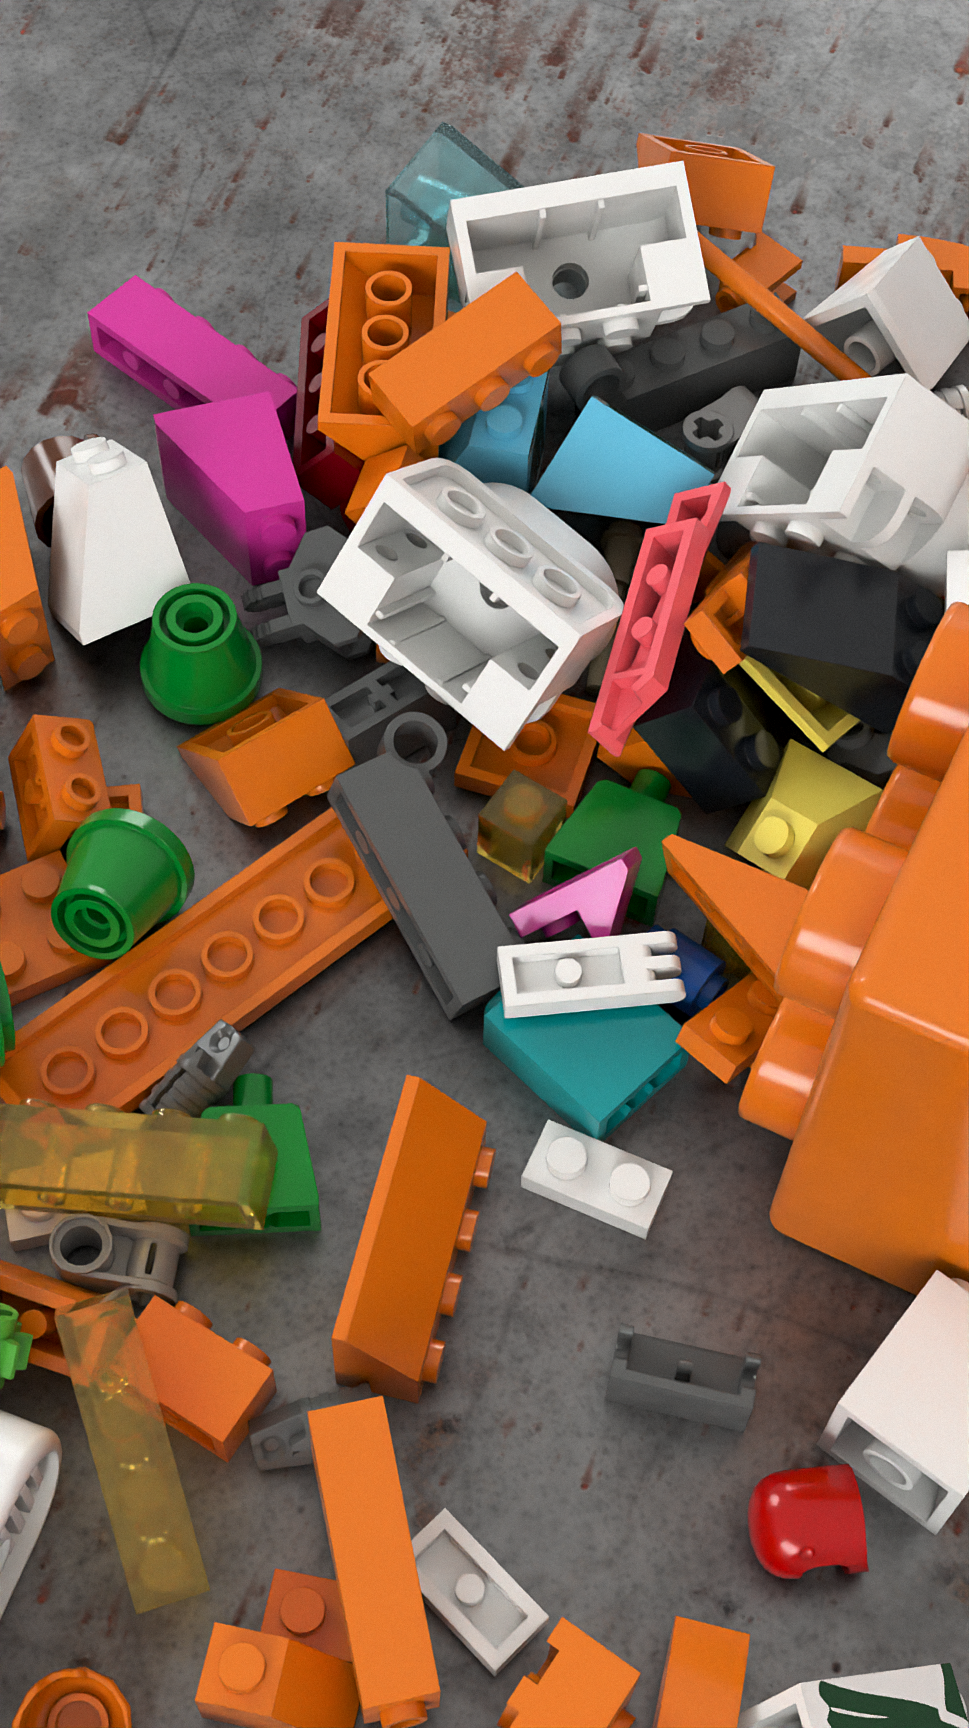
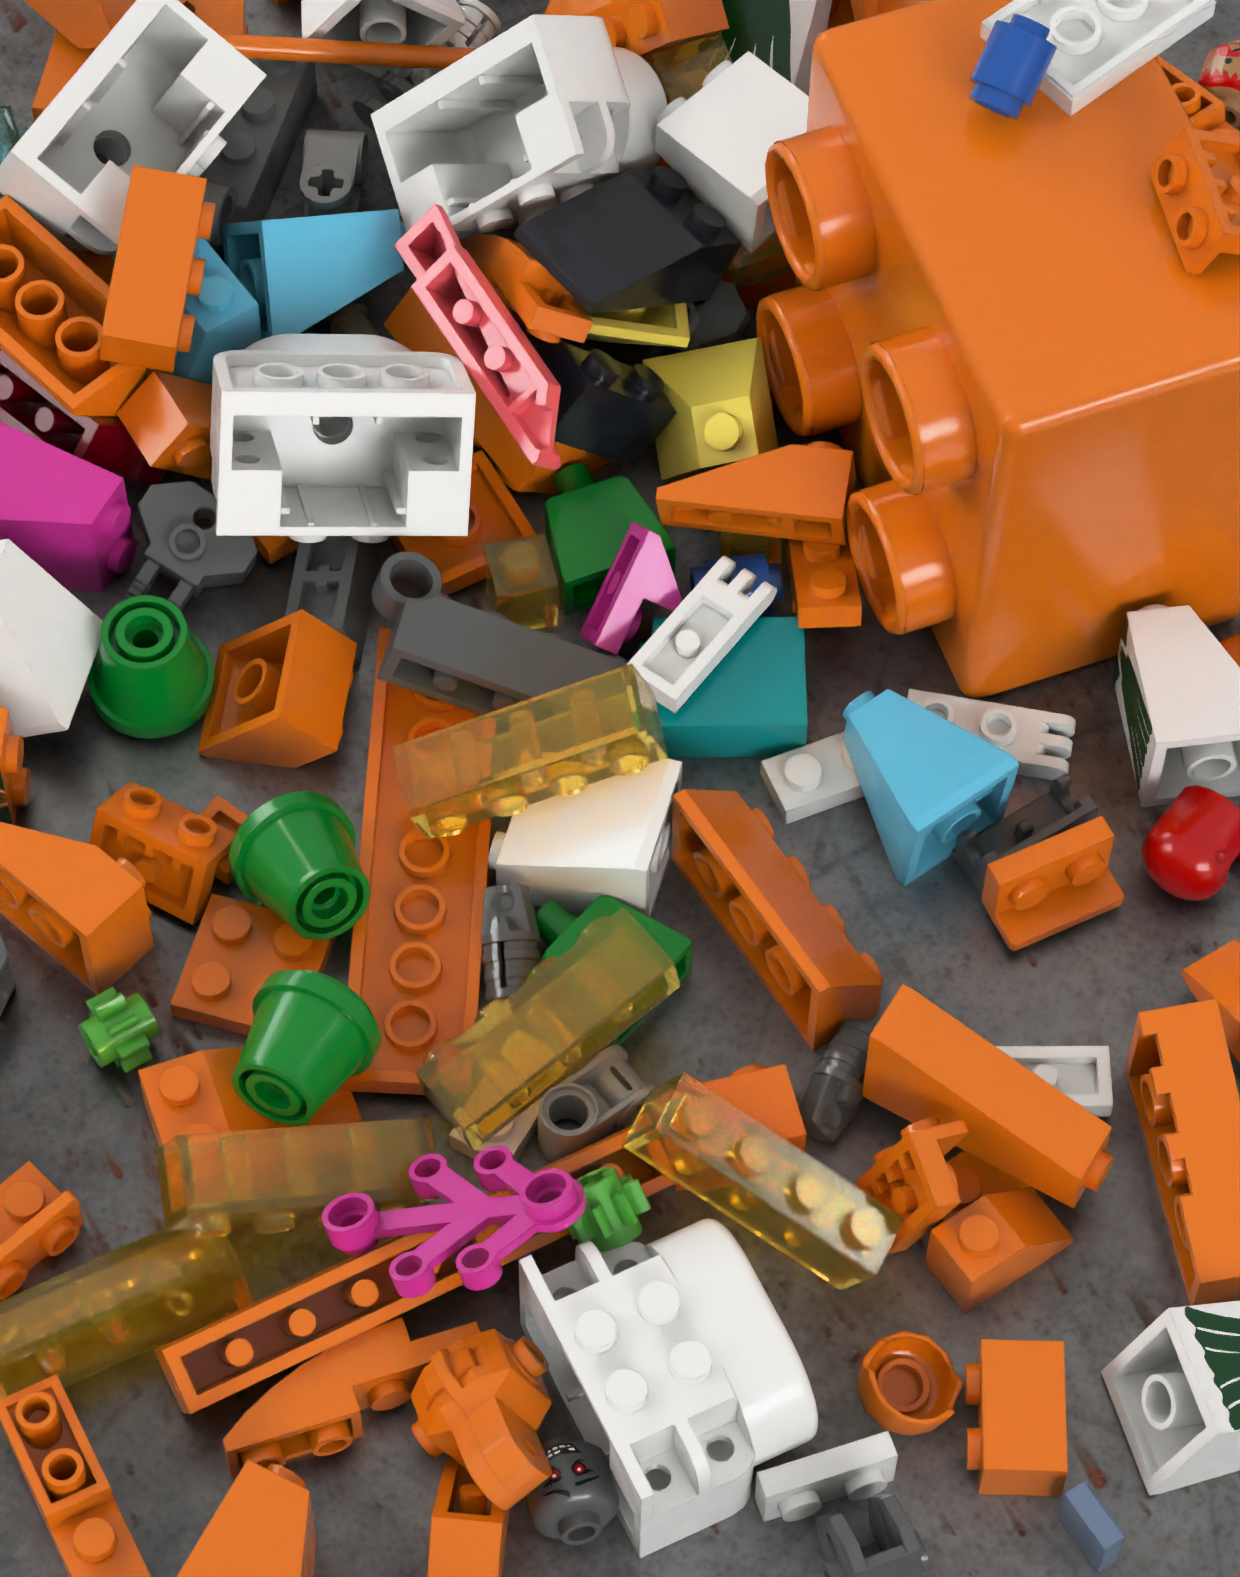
camera: 45 degrees left, 0 degrees up
none -> clear yellow brick [393,663,668,839]
none -> white slope [488,756,682,917]
none -> medium azure slope [842,689,1020,887]
none -> orange bracket [855,1117,969,1256]
none -> white hinge [907,689,1076,780]
none -> orange bracket [981,816,1124,951]

